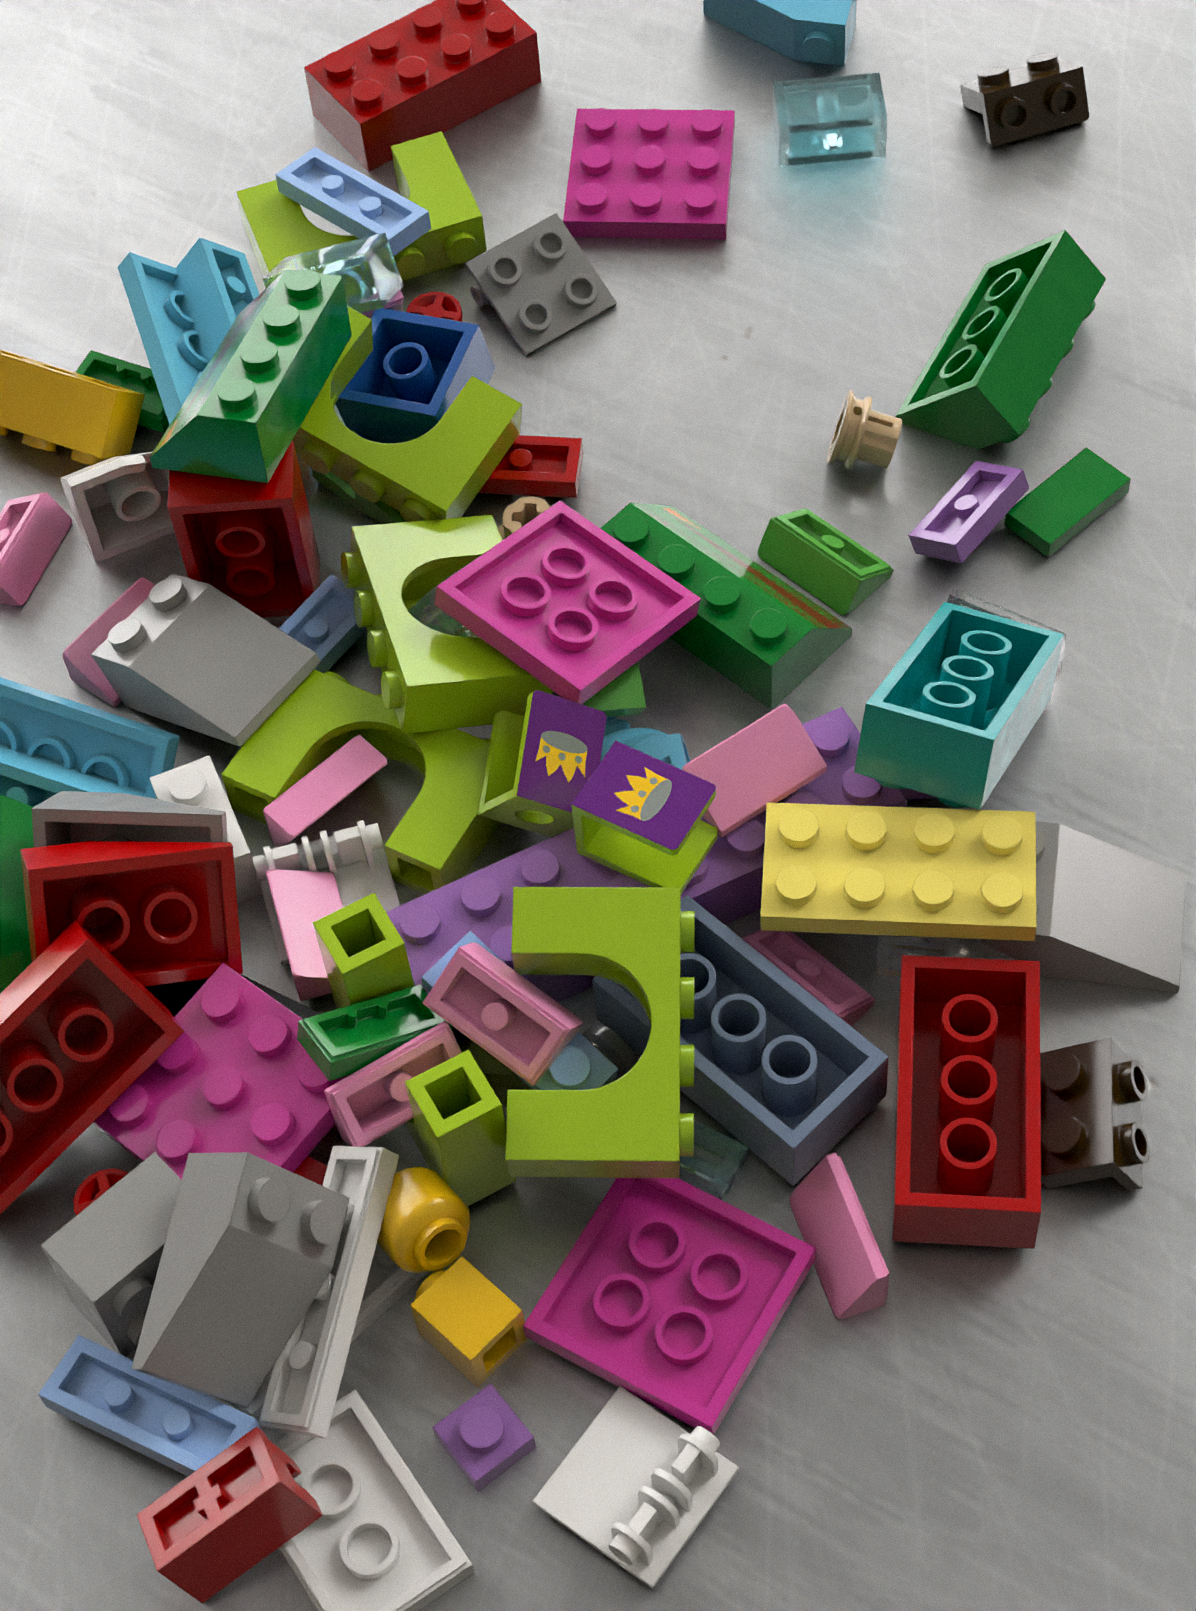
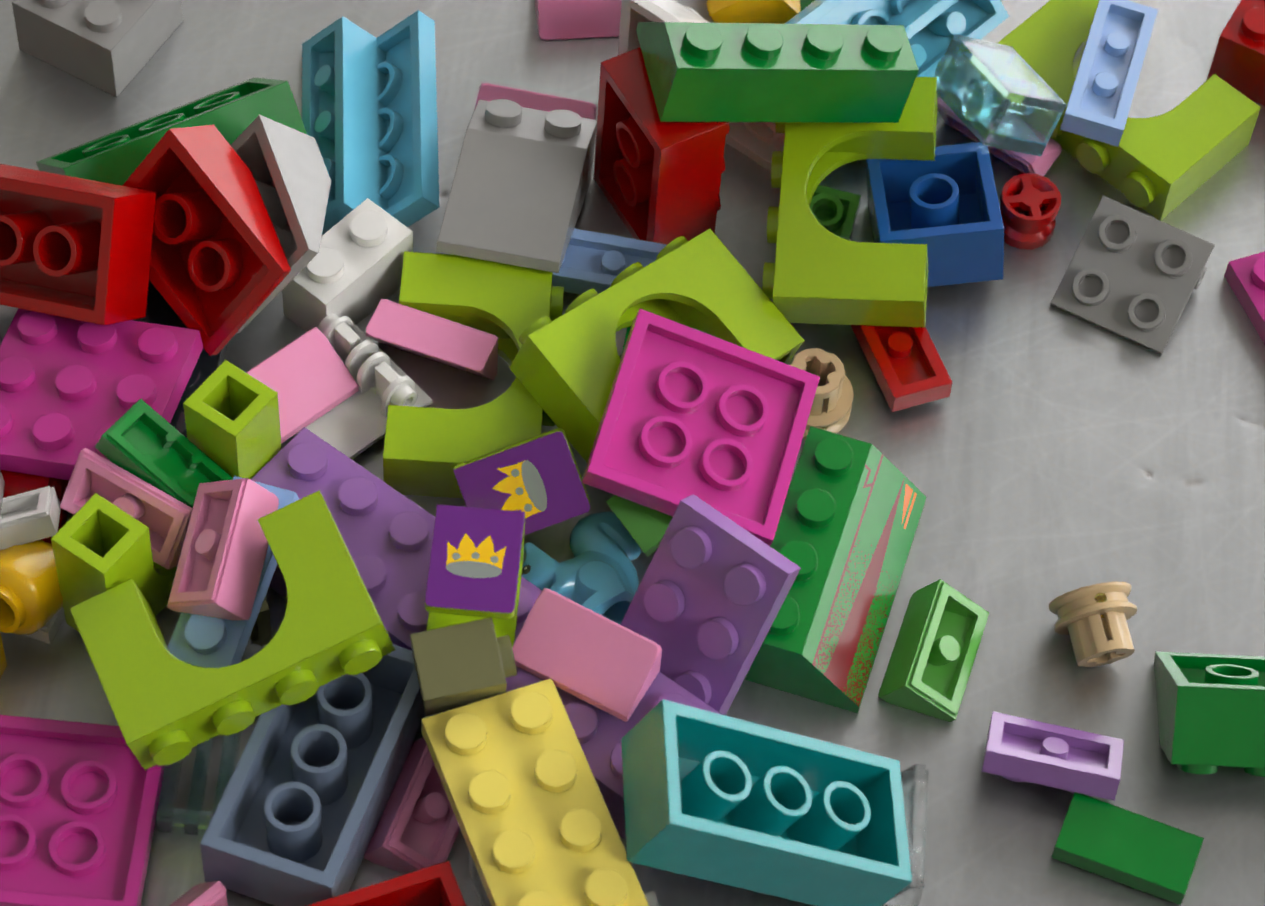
camera: 55 degrees right, 0 degrees up
none -> olive brick [410,617,517,715]
none -> medium lavender plate [620,494,801,715]

